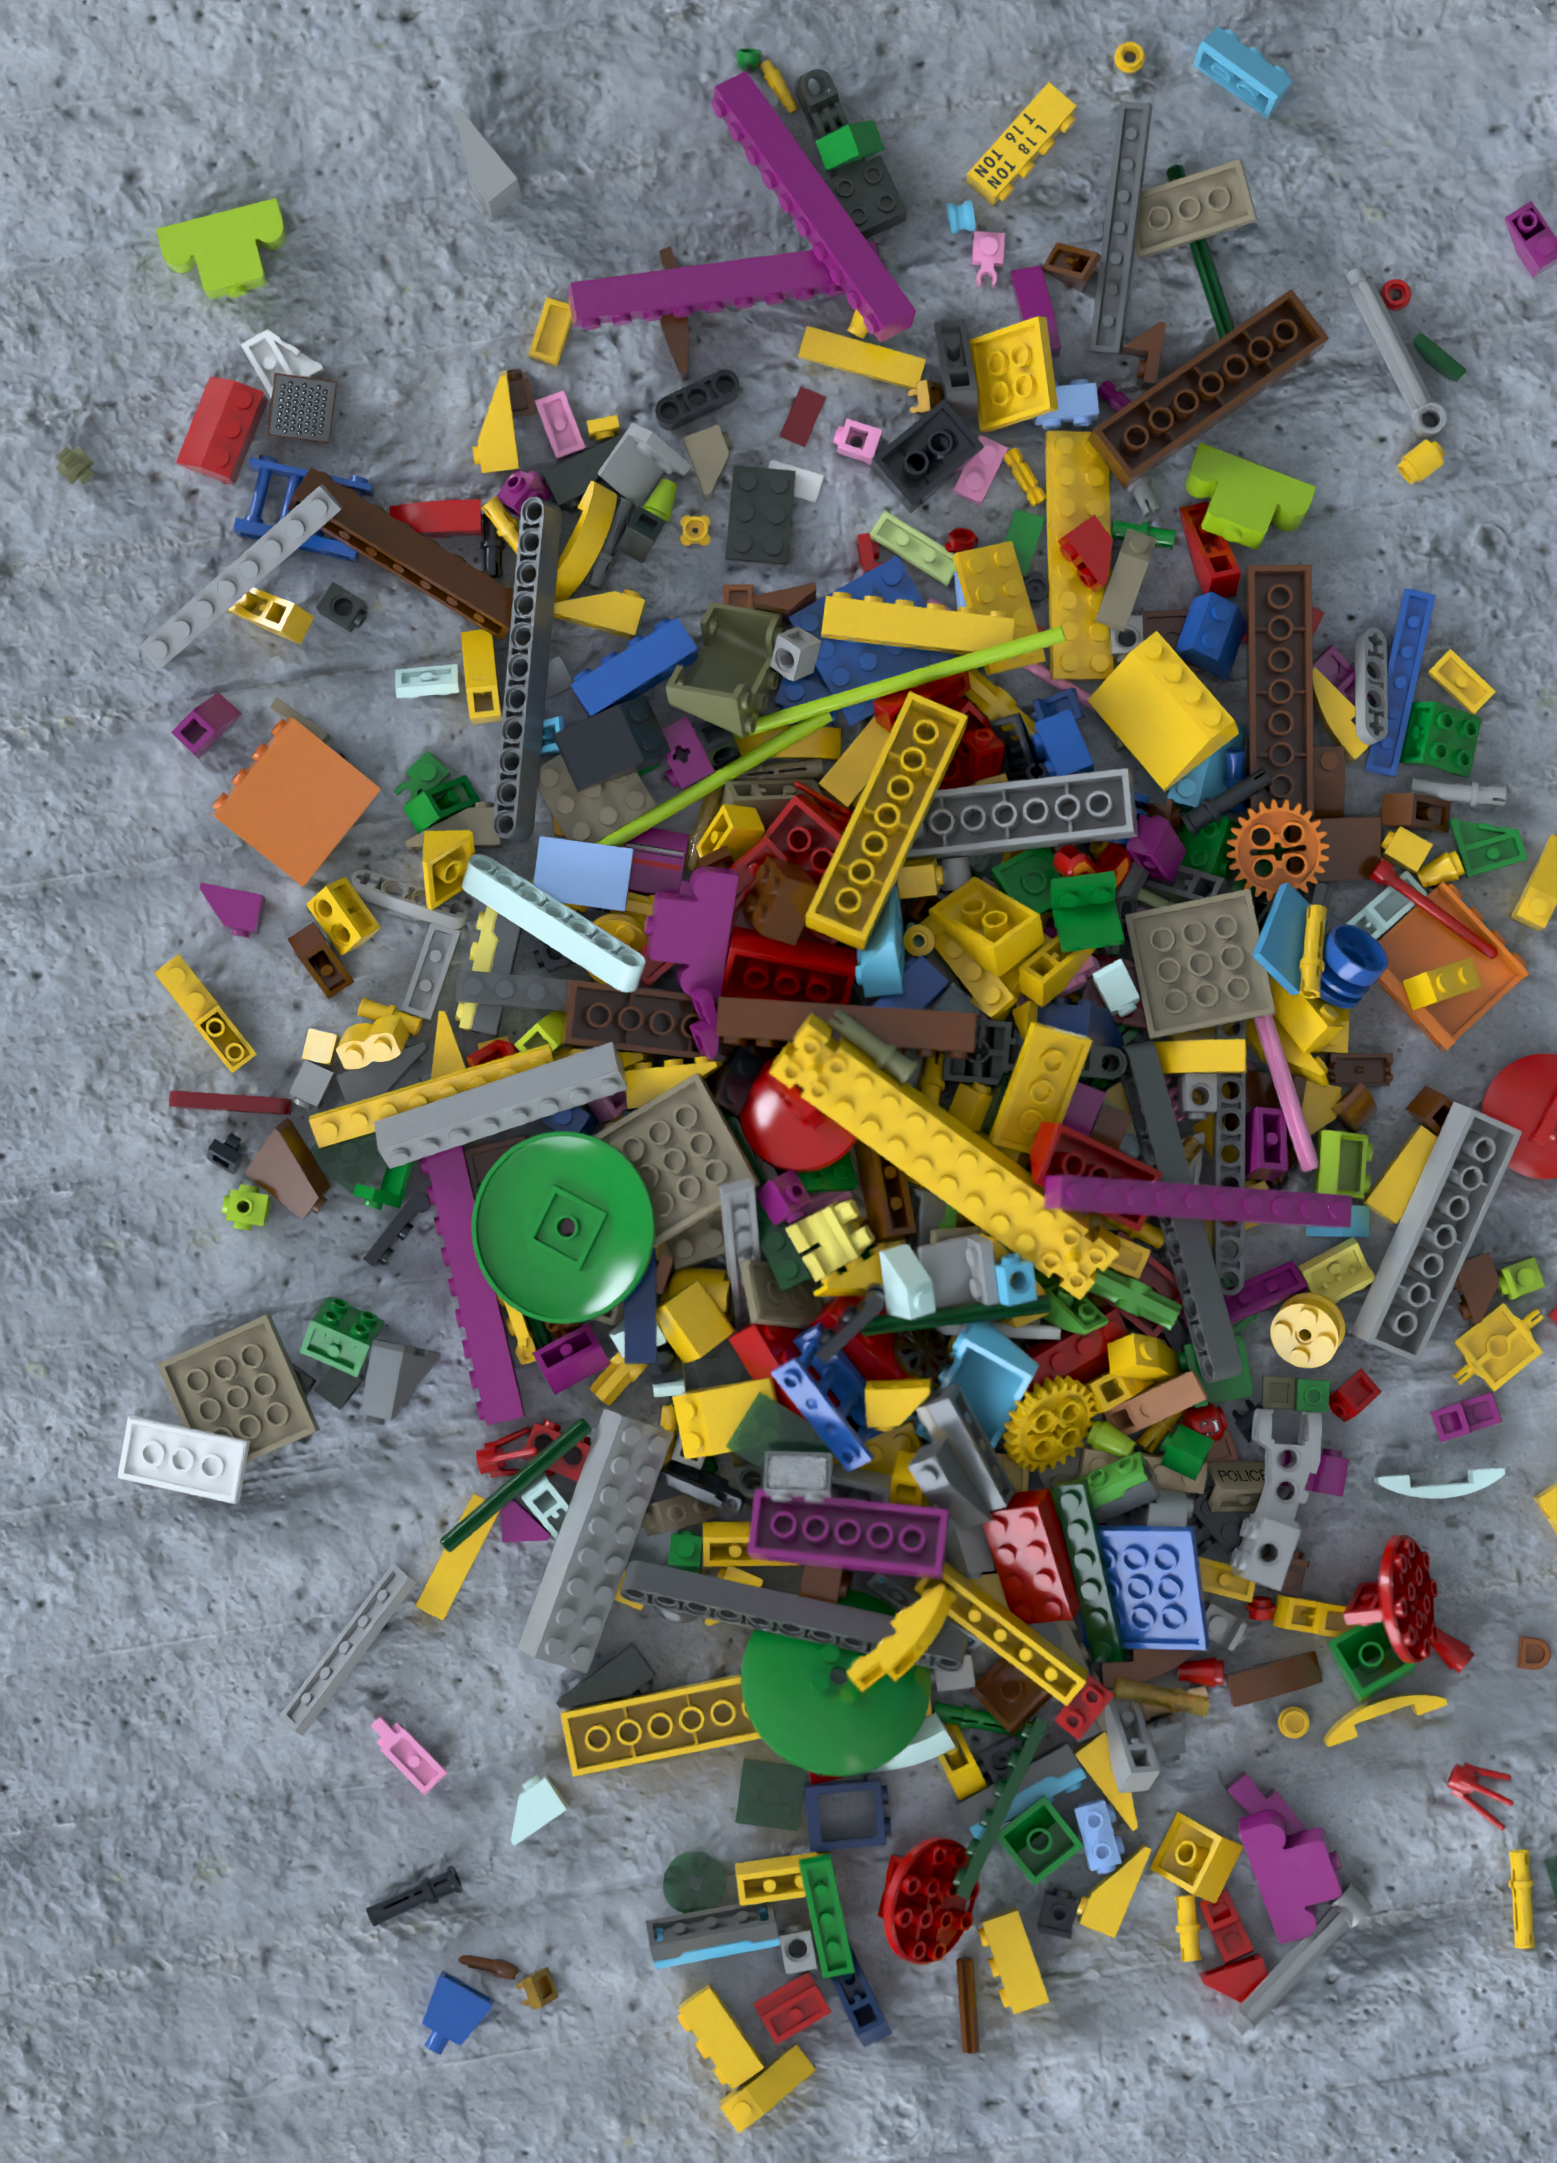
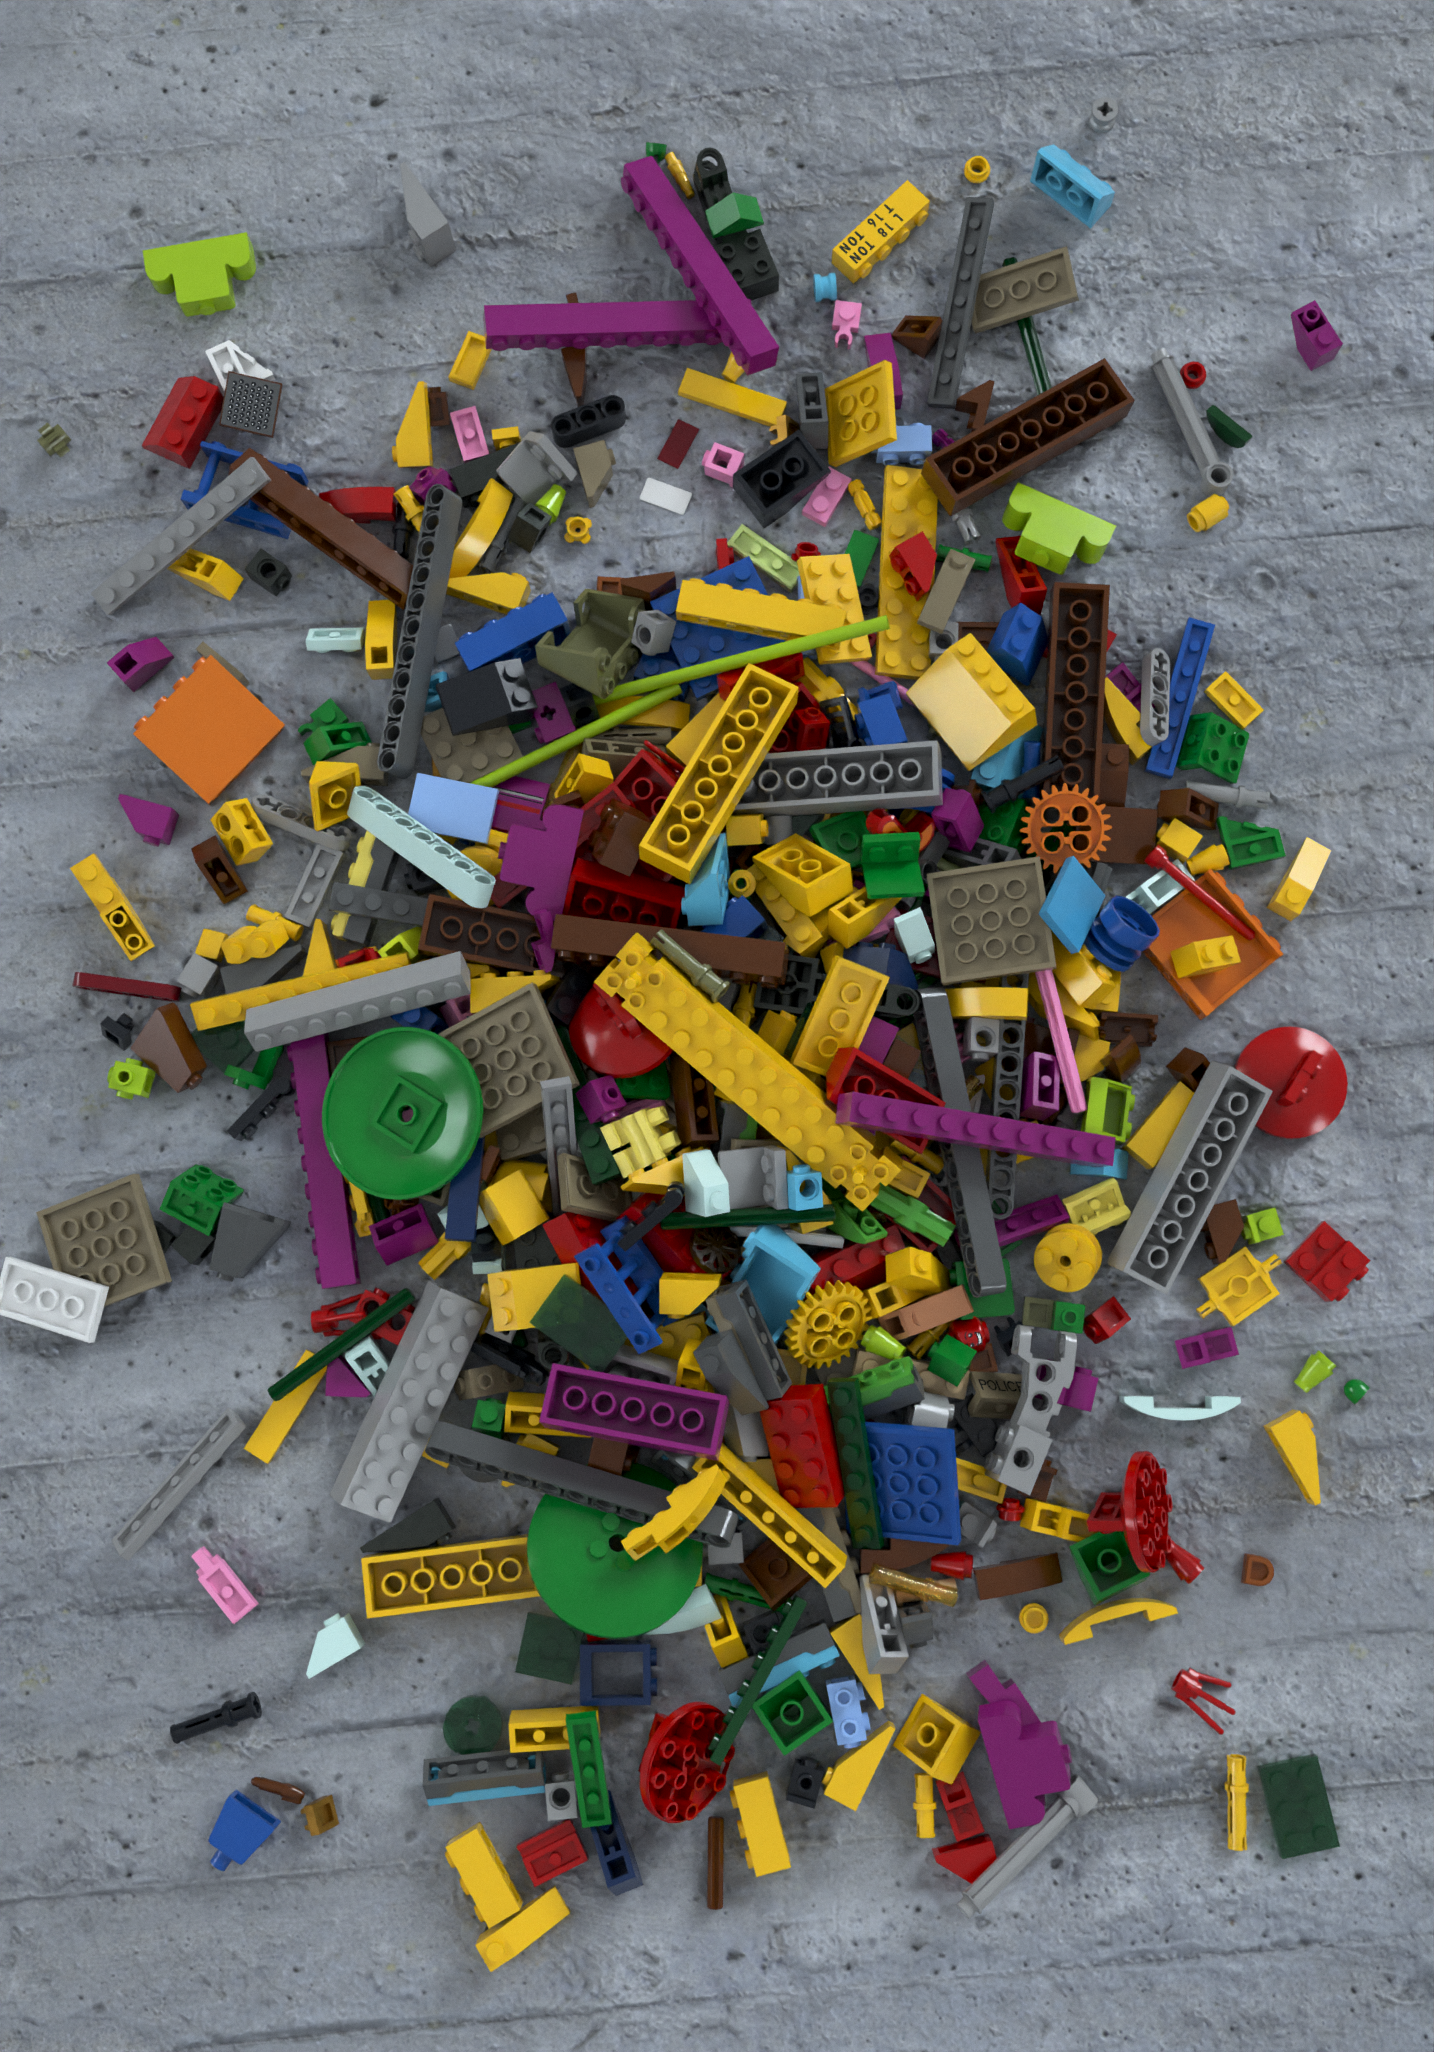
camera: 10 degrees right, 5 degrees down
pearl dark grey plate [725,465,796,565] -> none
brick [764,1452,833,1503] -> none
red hips [1054,1675,1115,1740] -> none
yellow pin [1299,905,1327,999] -> none

